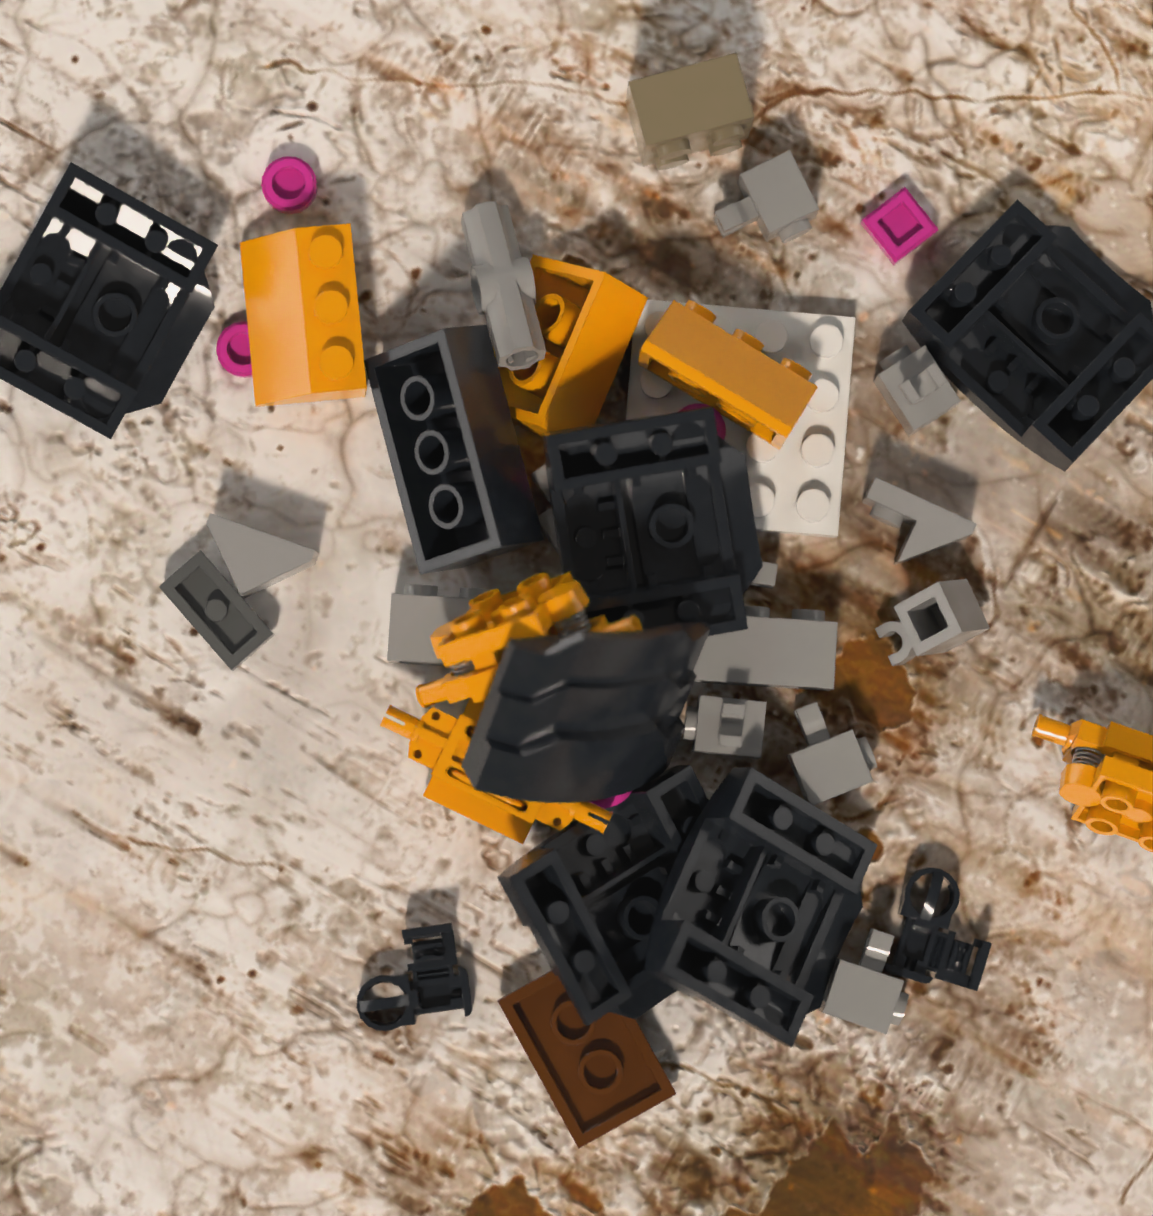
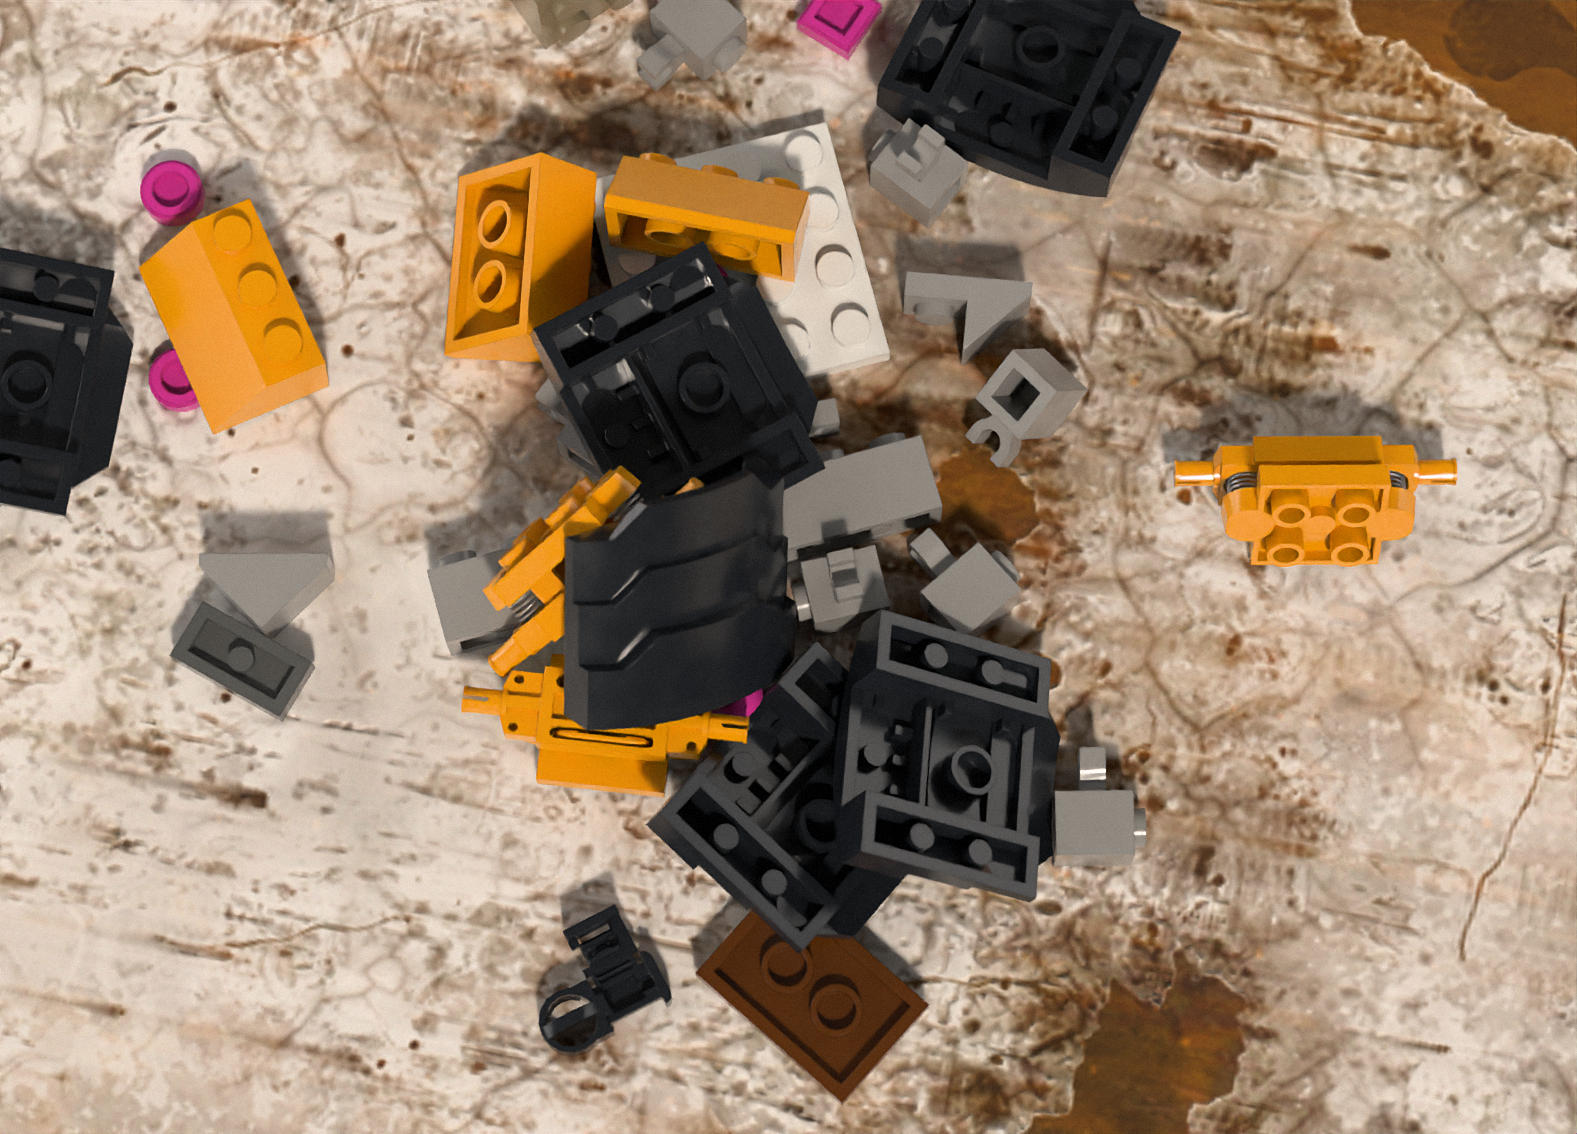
camera: 10 degrees left, 10 degrees down
black brick [364,325,544,575] -> none
light grey piece [461,201,546,371] -> none
black piece [884,867,992,991] -> none

